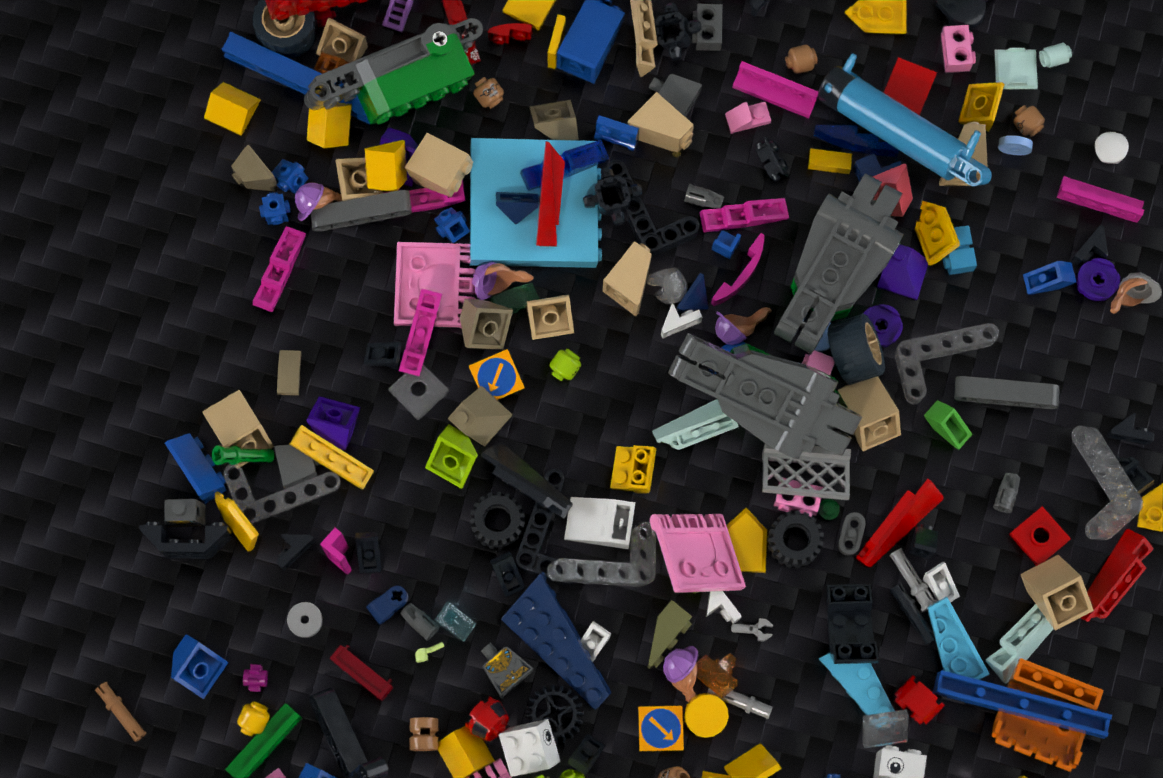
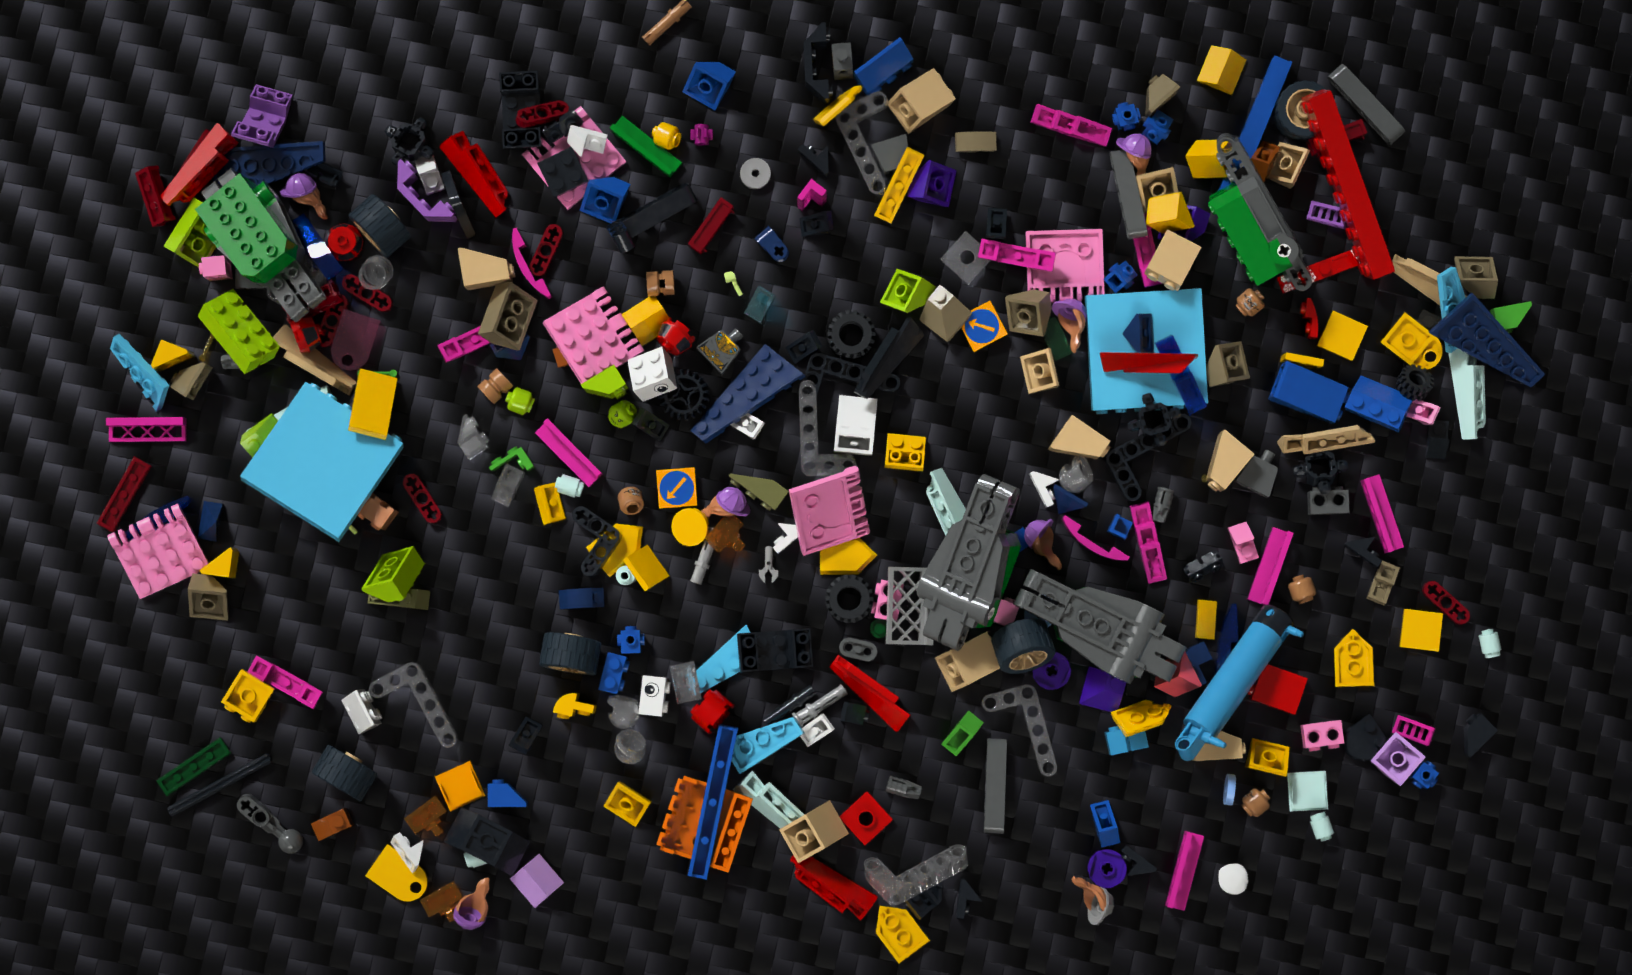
camera: 90 degrees right, 10 degrees up
green pin [212,446,274,465] -> none
dark grey hinge [400,603,440,641] -> none
lime head [550,348,581,381] -> none
blue plate [594,116,639,152] -> none

